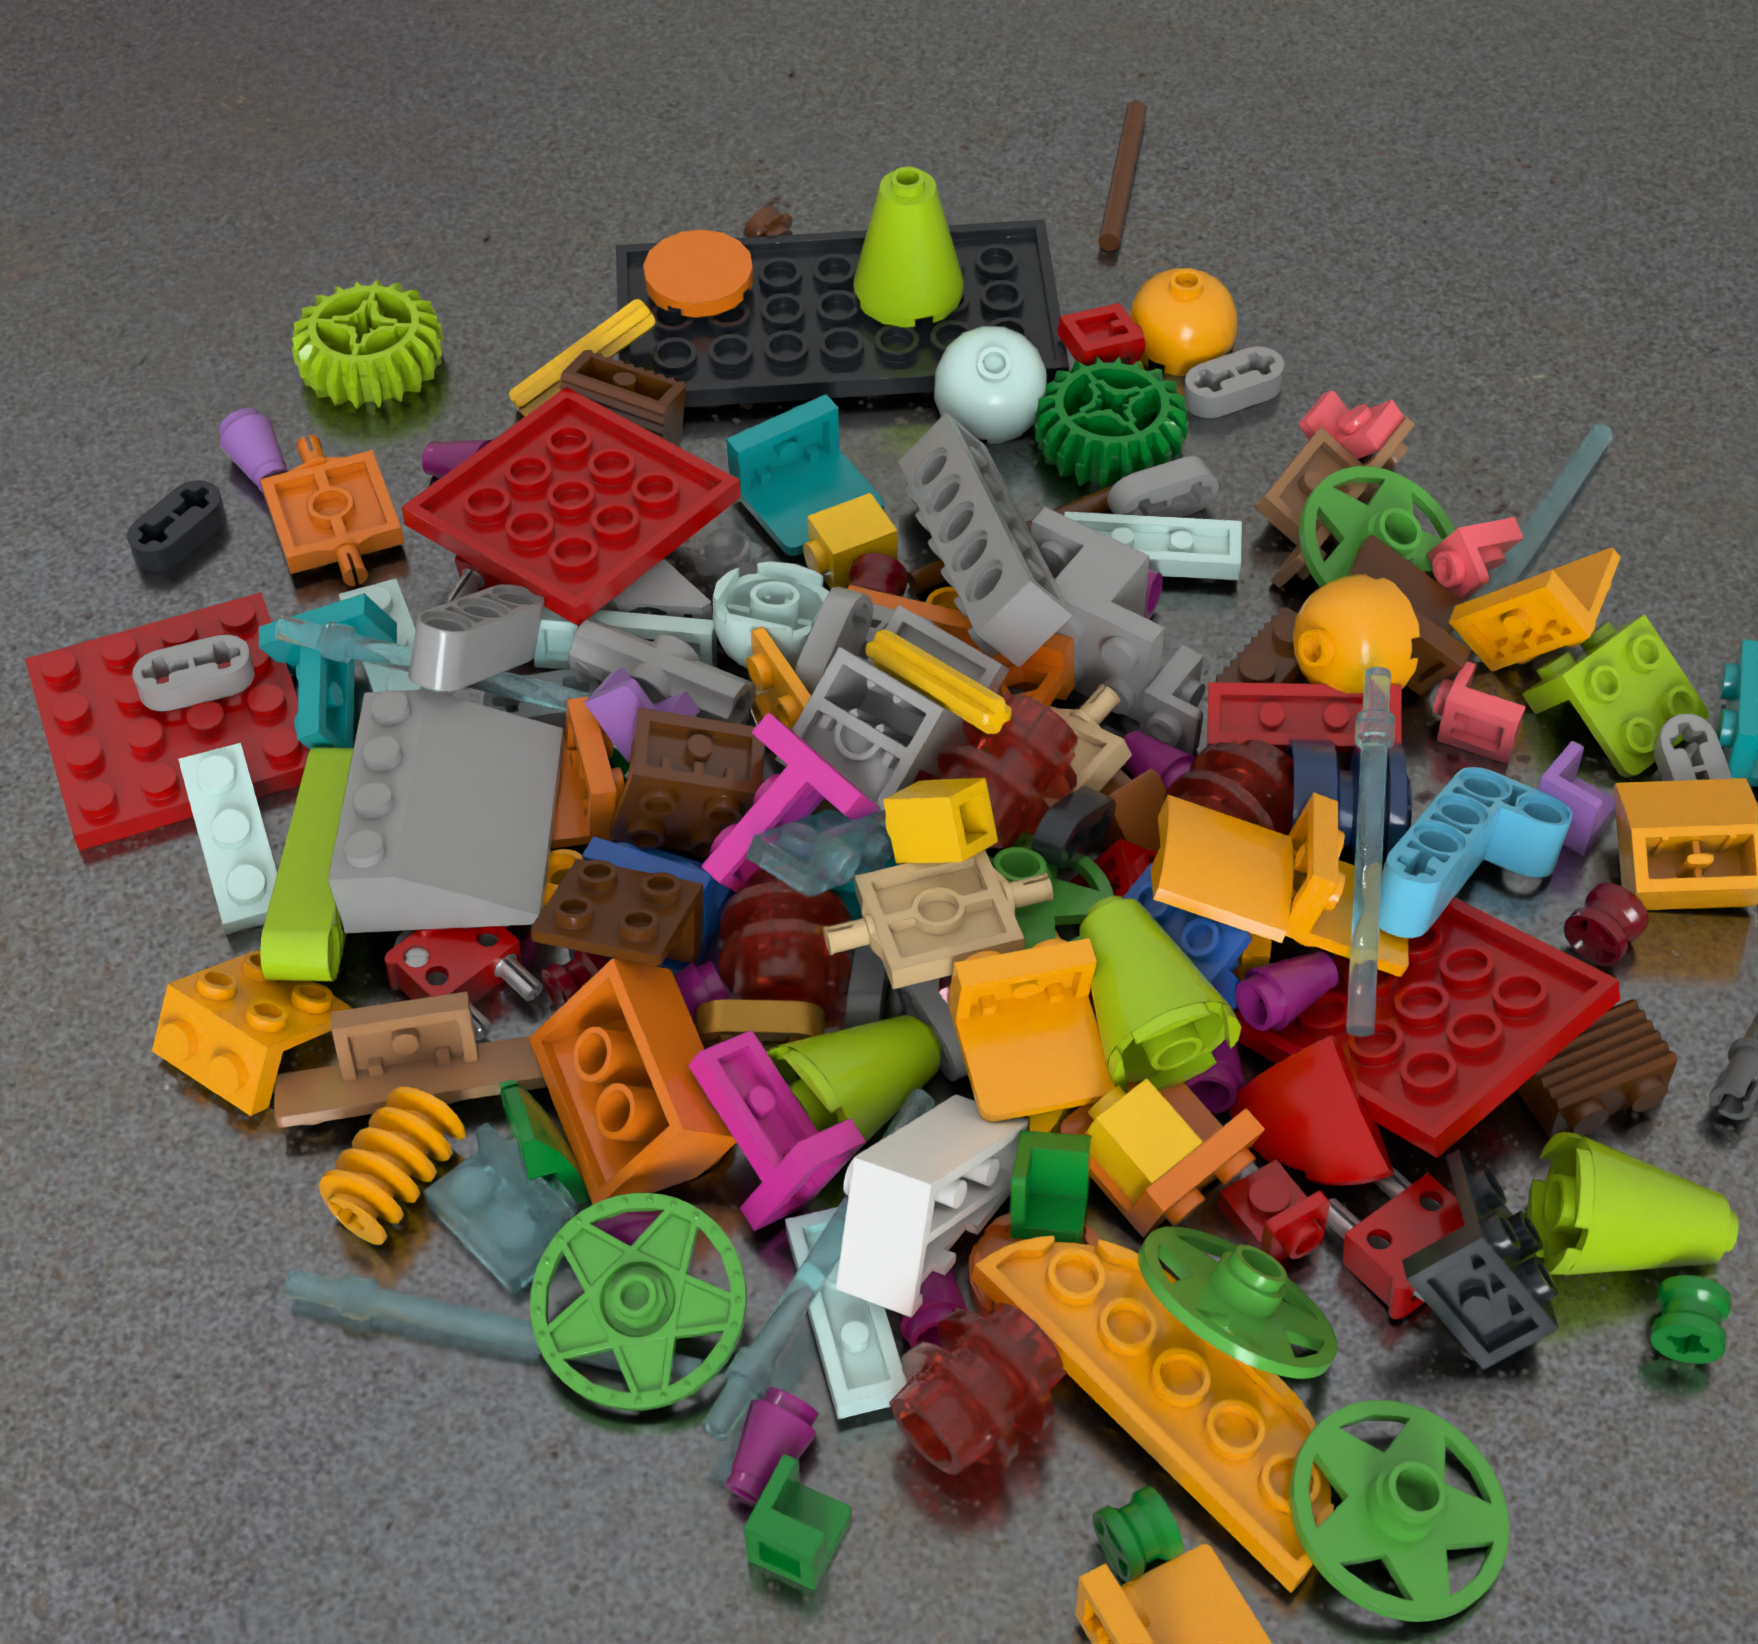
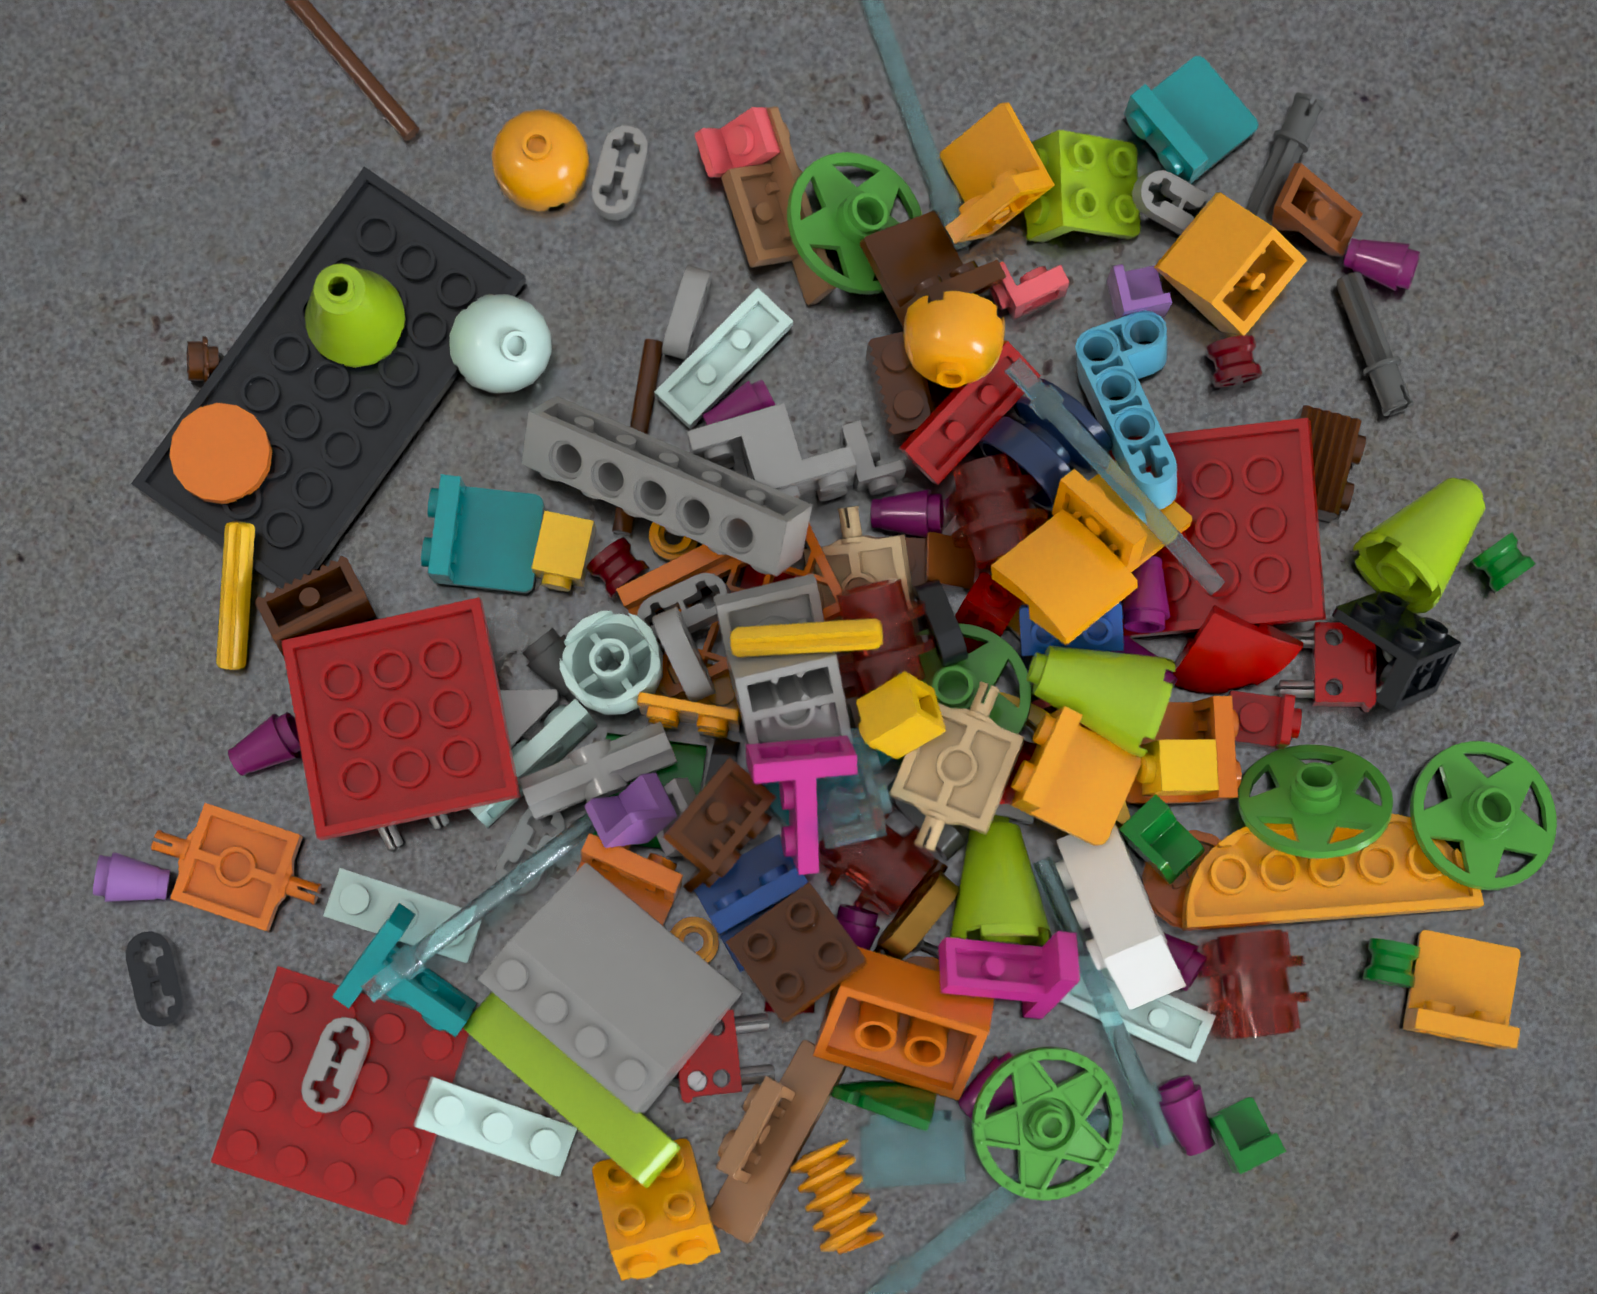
camera: 55 degrees left, 30 degrees up
lime gear [292,279,443,409] -> none
light grey beam [408,585,544,691] -> none
green gear [1034,356,1189,489] -> none
red bracket [1057,303,1146,366] -> none
coral bracket [1427,517,1524,602] -> none

